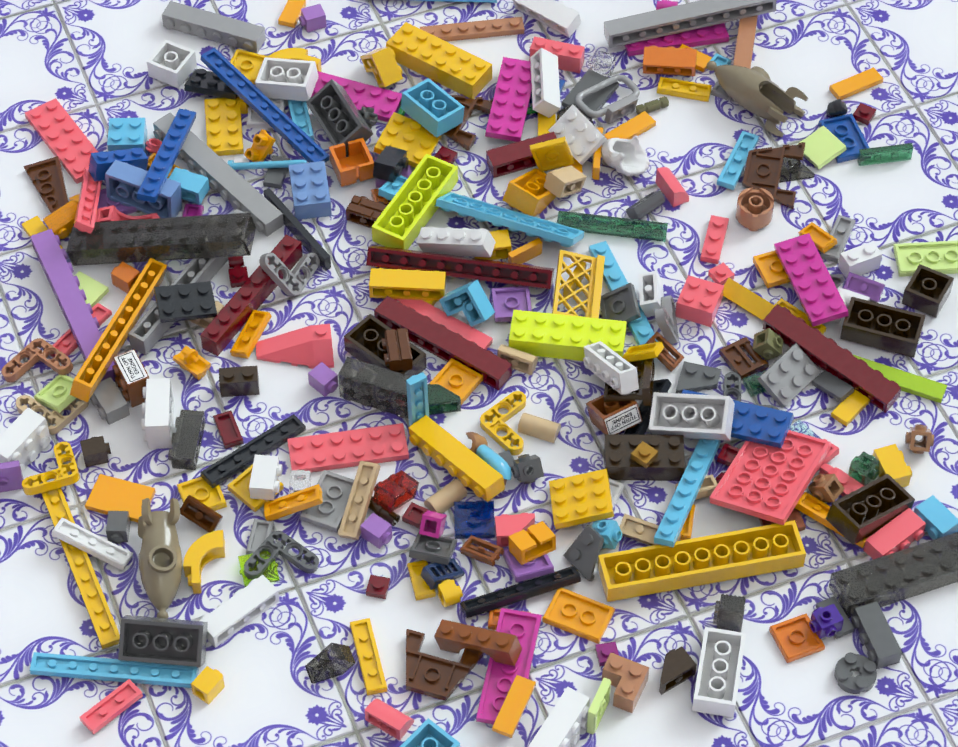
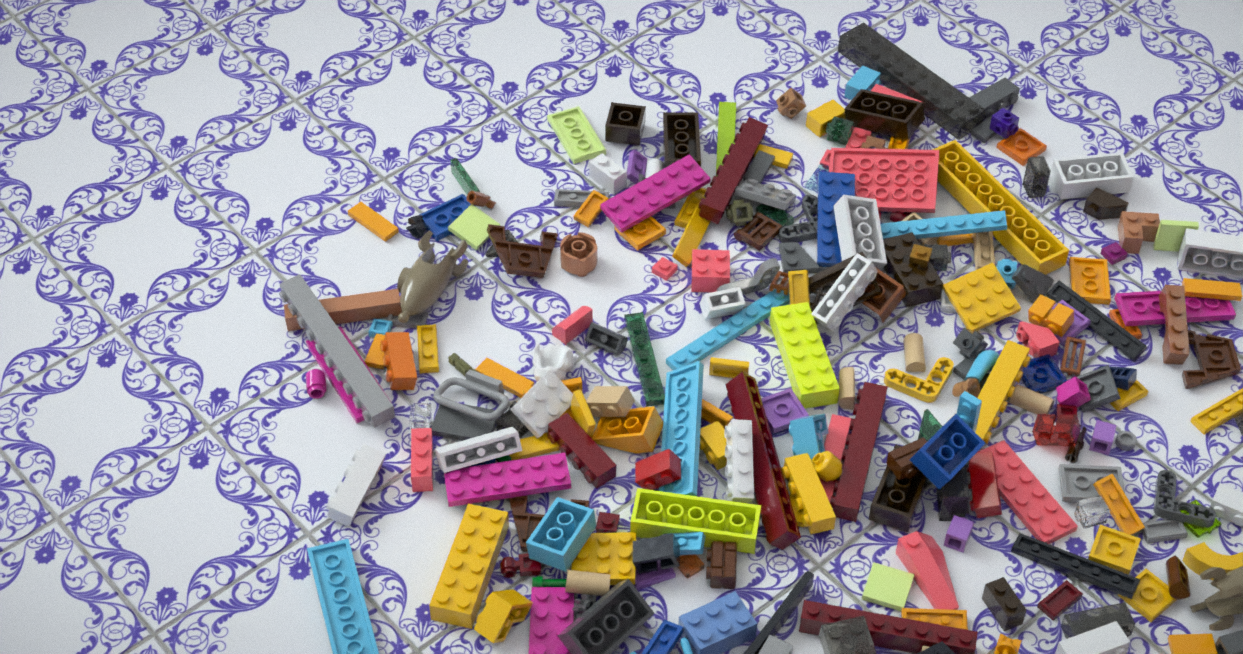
camera: 110 degrees left, 5 degrees down
white brick [249,455,283,500] -> none
light grey beam [259,252,320,297] -> none
orange piece [329,138,374,187] -> none
tan plate [338,461,381,540] -> none
dark red plate [366,575,391,599] -> none
nougat plate [420,17,524,41] -> none
light orange plate [429,358,483,405] -> none
yellow plate [437,579,463,607] -> none
yellow fence [552,250,605,318] -> none
dark grey plate [600,283,641,323] -> none
coral plate [700,215,729,264] -> none
medium azure plate [717,131,759,190] -> none
dark grey plate [834,652,877,694] -> none
dark red plate [853,103,877,125] -> none
none -> dark orange bar [466,190,496,209]
none -> tan brick [565,570,611,596]
none -> red brick [635,449,681,490]
none -> yellow head [812,451,842,482]
none -> yellowish green tile [861,562,914,611]
none -> blue brick [909,414,985,489]
none -> clear smoke brick [925,244,951,271]
none -> red brick [965,451,1002,518]
none -> light grey tile [1115,431,1137,451]

